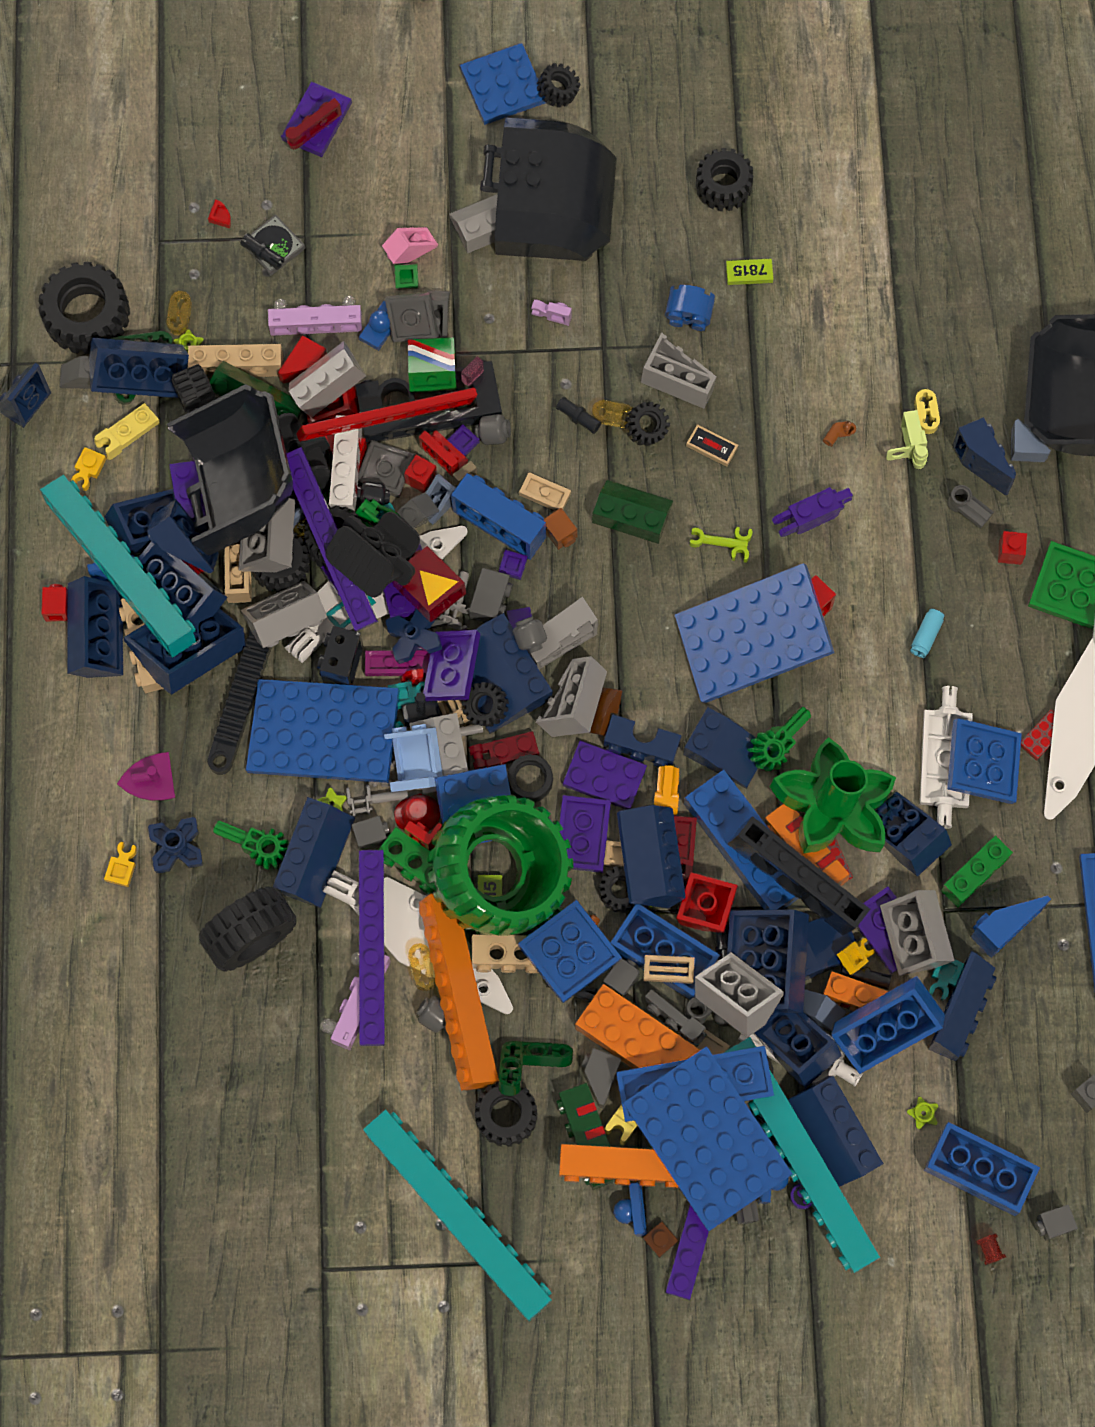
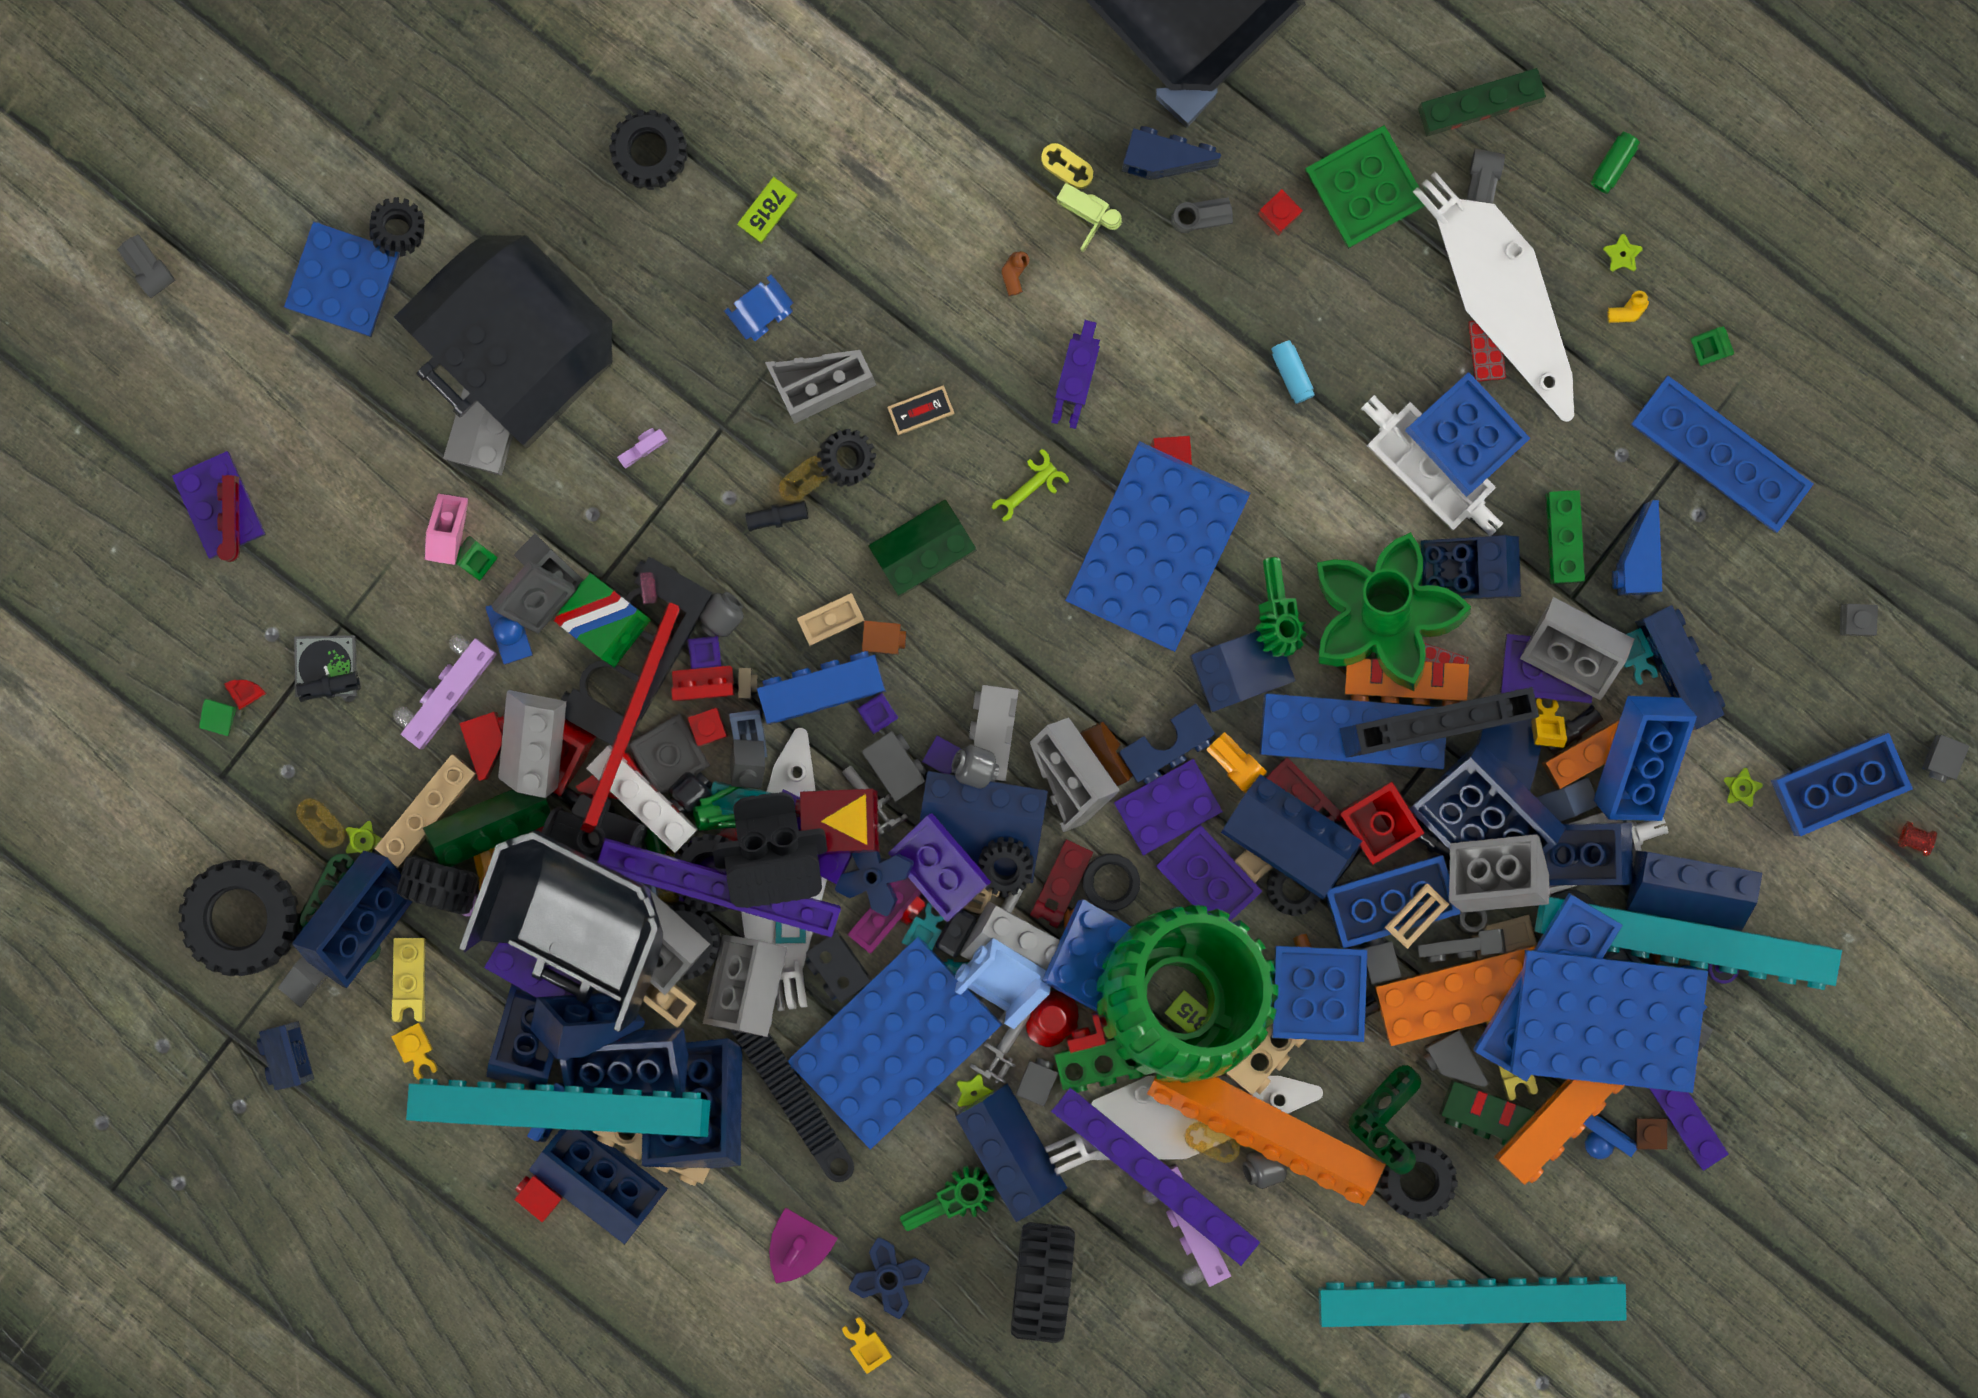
camera: 50 degrees left, 15 degrees up
none -> green slope [199,699,237,736]

